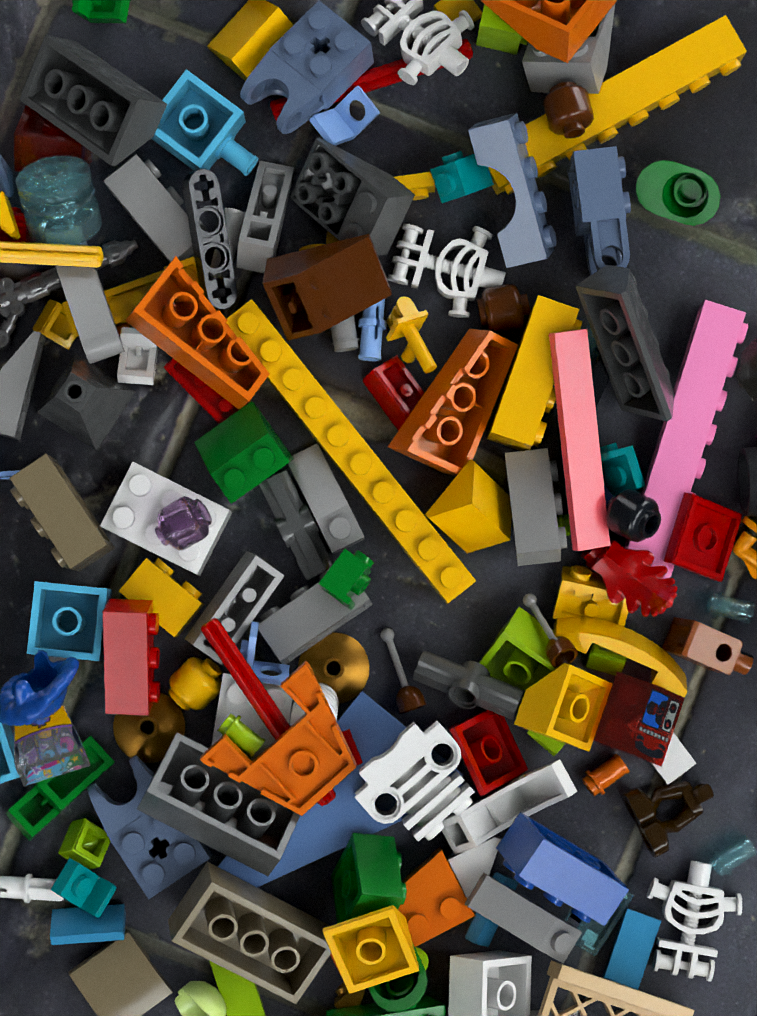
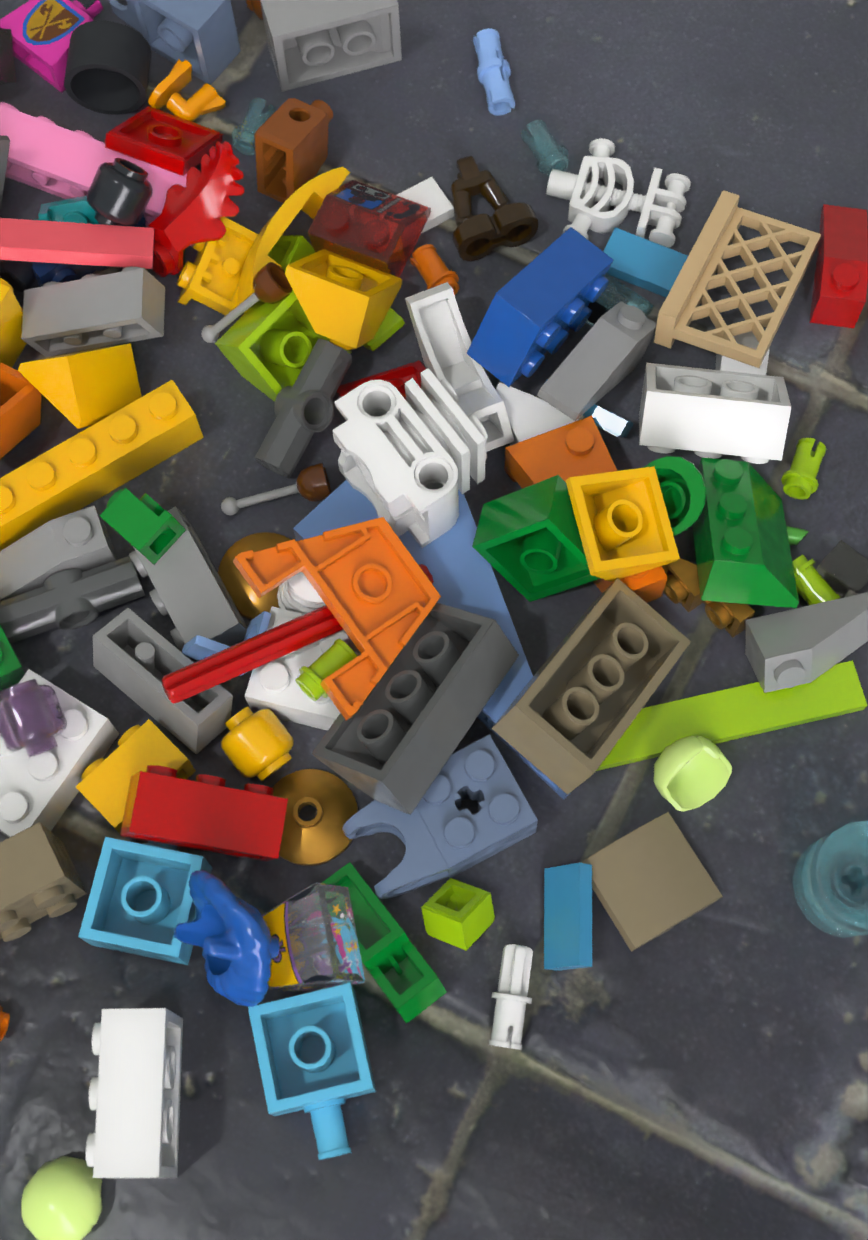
camera: 75 degrees left, 15 degrees down
teal bracket [51,858,117,918] -> none

